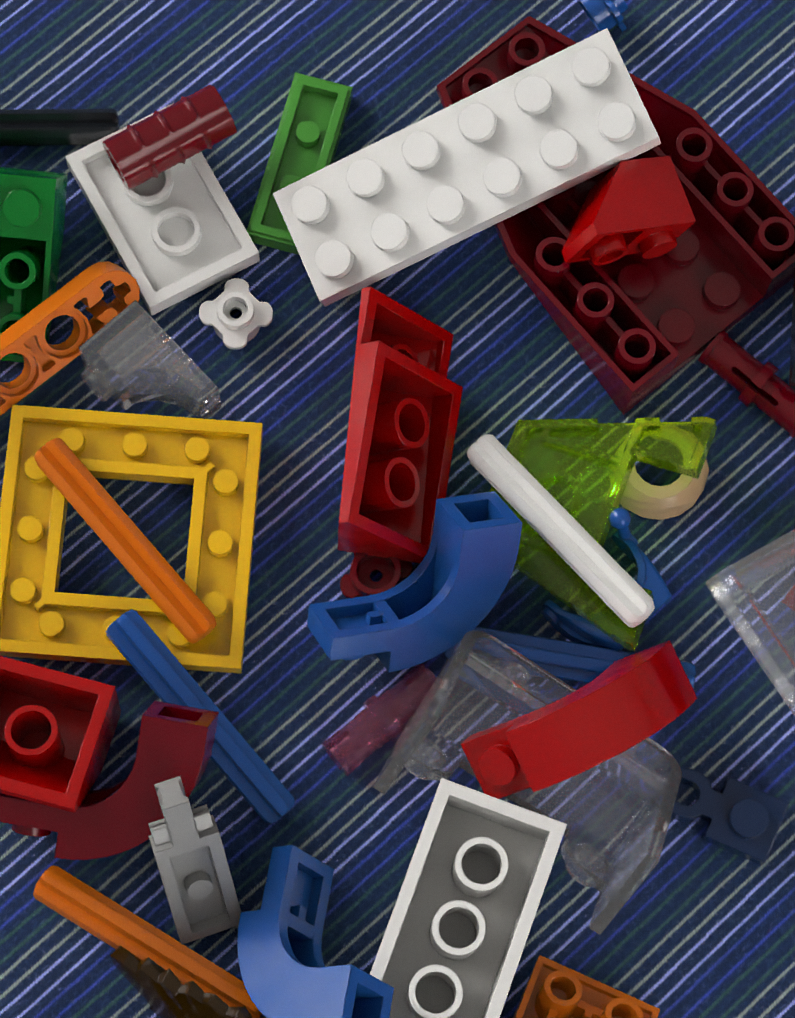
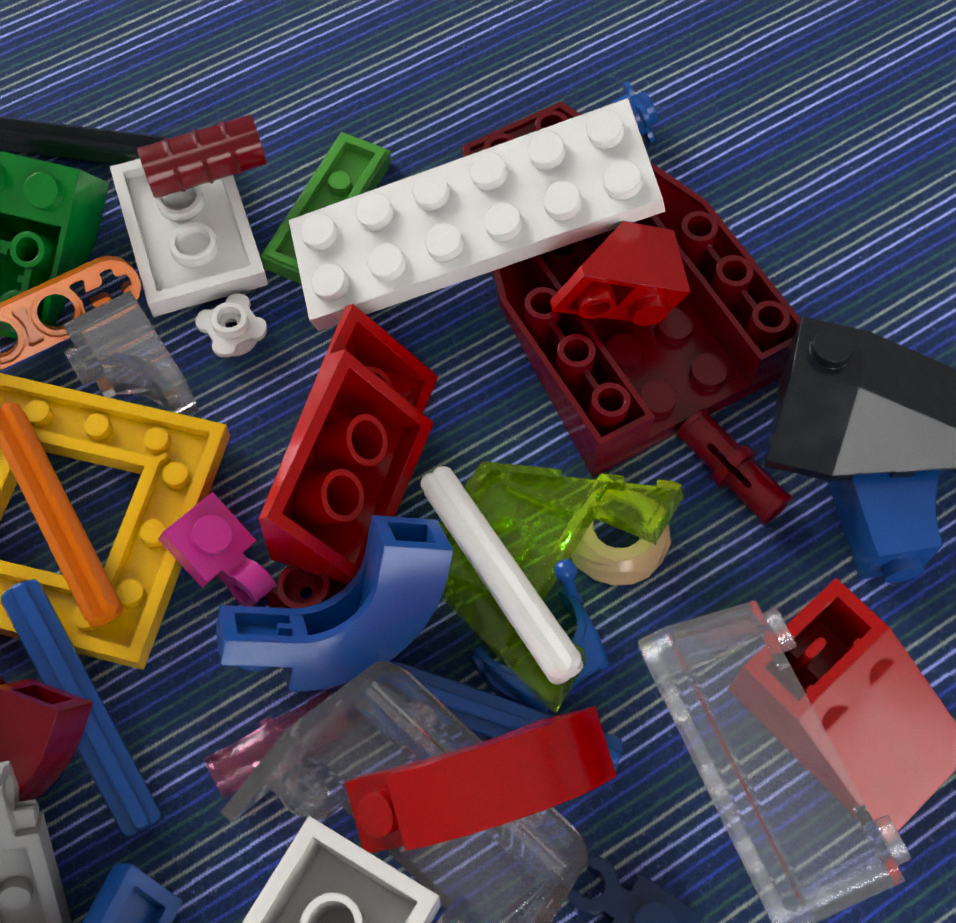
camera: 15 degrees right, 10 degrees down
none -> dark pink plate [158,492,277,607]

